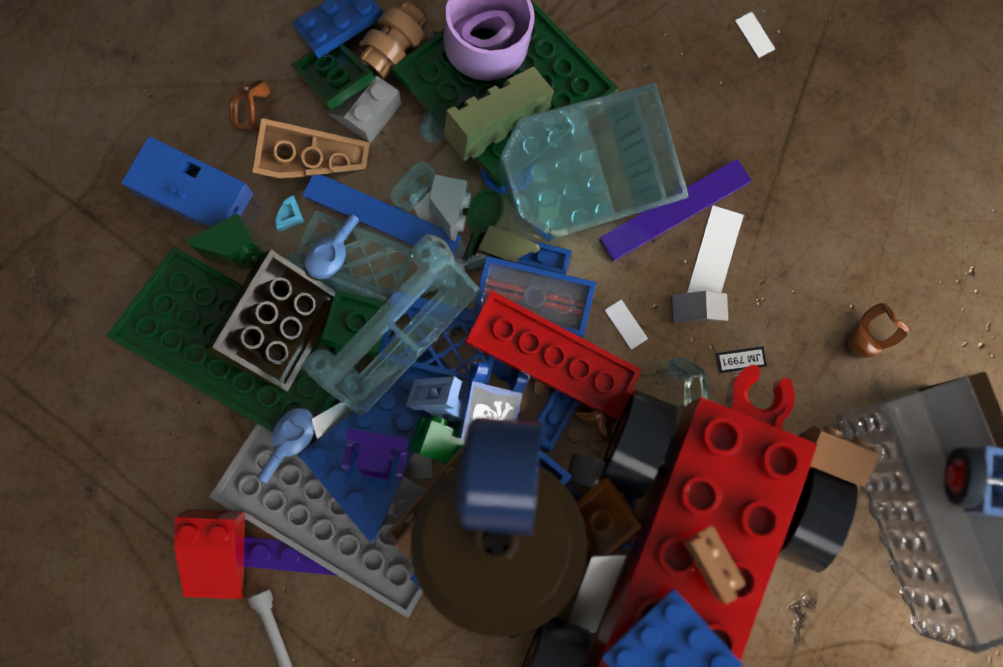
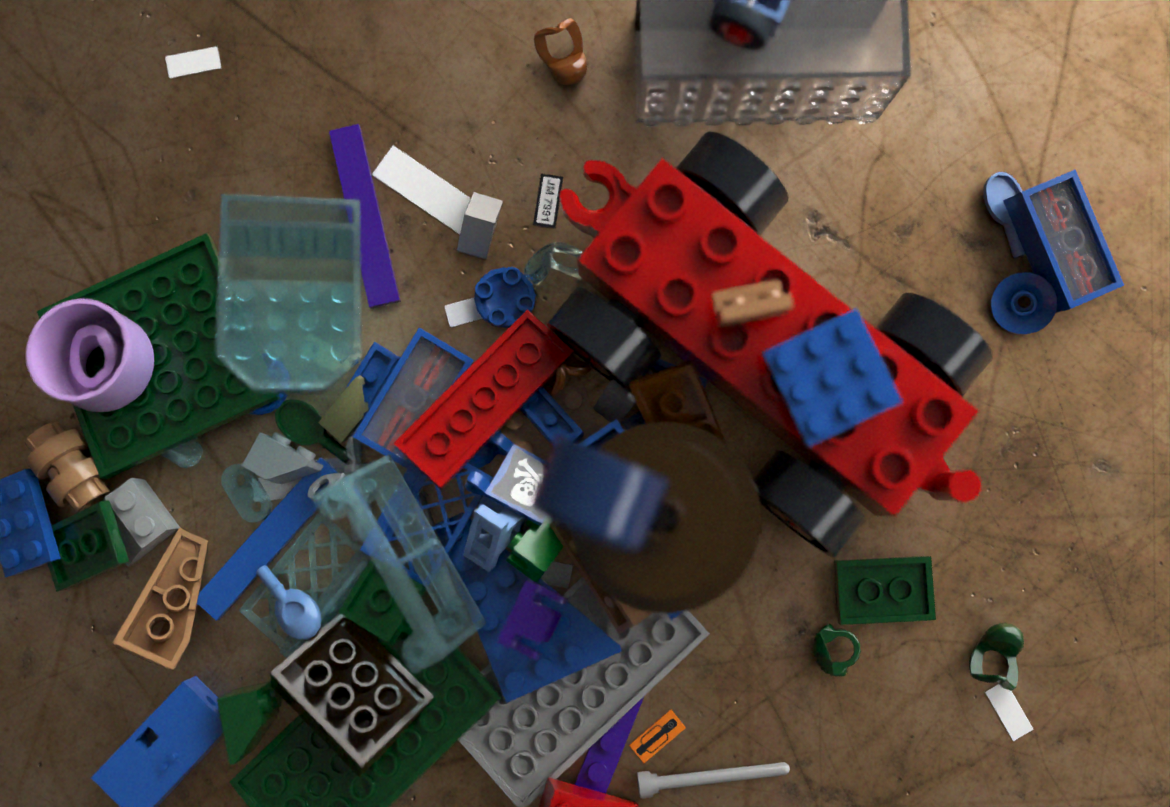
camera: 70 degrees left, 5 degrees up
dark orange piece [229,80,271,131] -> none
medium blue piece [256,408,315,484] -> none
medium azure tile [275,195,304,231] -> none
white sticker [312,398,352,438] -> none
olive wedge [444,66,554,161] -> none
white sticker [568,555,626,633] -> none
medium nougat slope [798,425,880,488] -> none
none -> blue dish [474,267,536,328]
none -> orange sticker [629,710,686,763]

